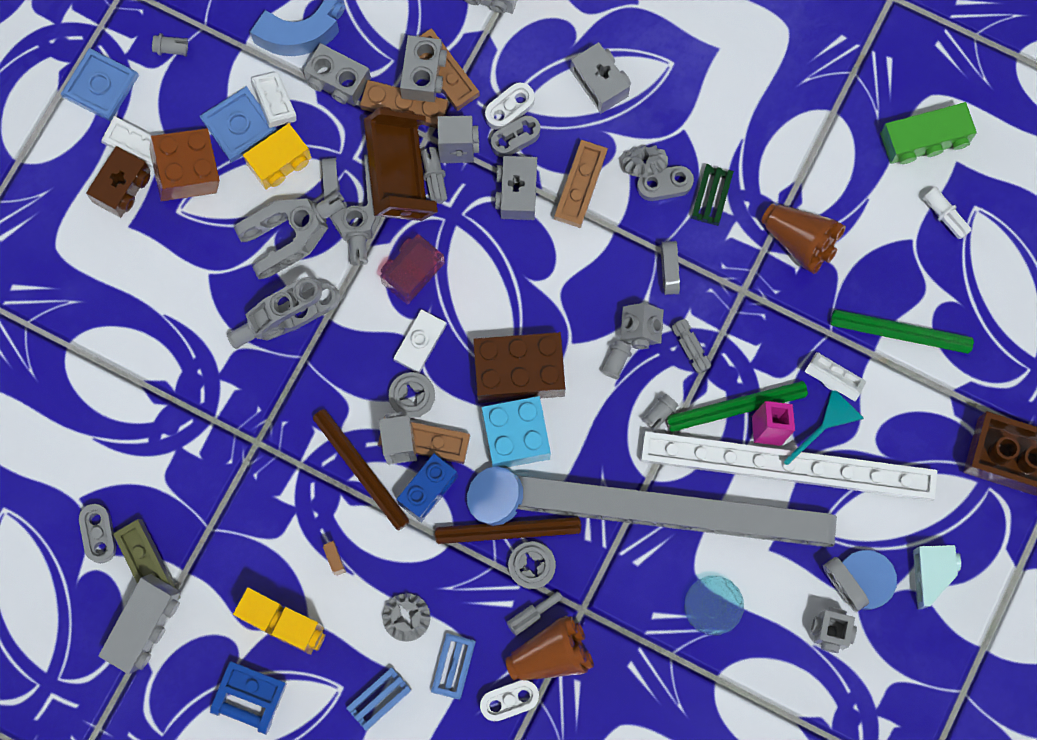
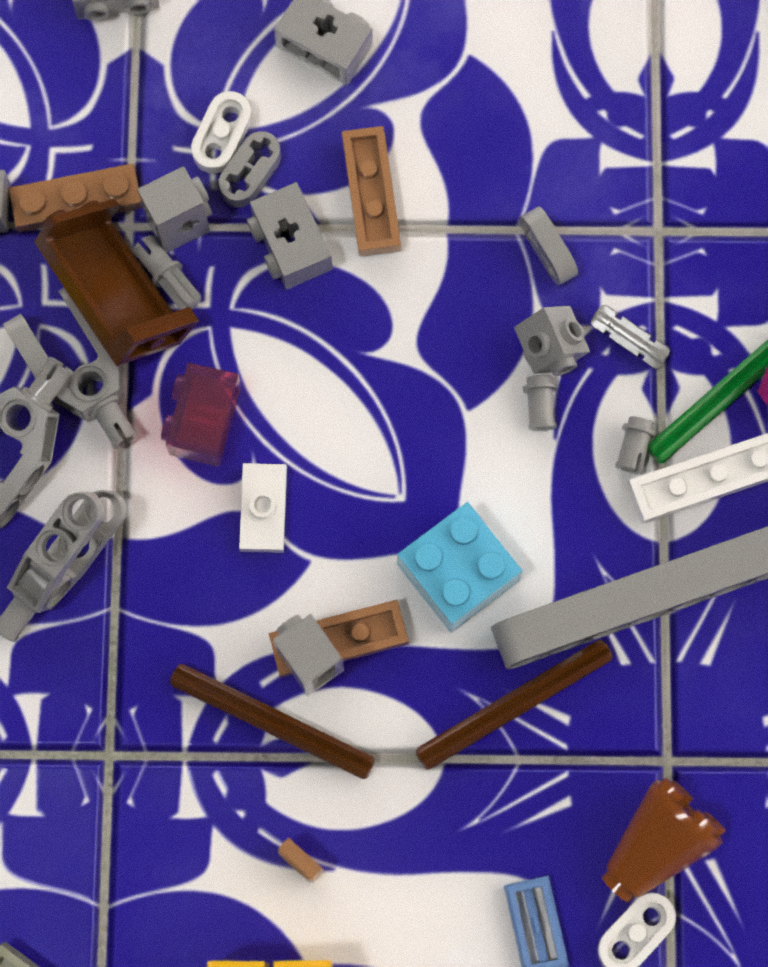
camera: 25 degrees left, 0 degrees up
light grey gear [382,593,430,642] -> none
light grey gear [389,372,435,418] -> none
blue brick [396,454,458,523] -> none
light grey brick [400,35,447,103] -> none
medium nougat plate [419,28,480,111] -> none
medium blue tile [467,466,523,526] -> none
reddish brown brick [473,332,566,403] -> none
light grey axle [506,592,563,636] -> none
light grey gear [508,542,556,590] -> none
light grey gear [623,145,668,177] -> none
light grey plate [637,166,694,201] -> none
dark green tile [691,164,734,226] -> none
dark orange cone [761,203,846,274] -> none

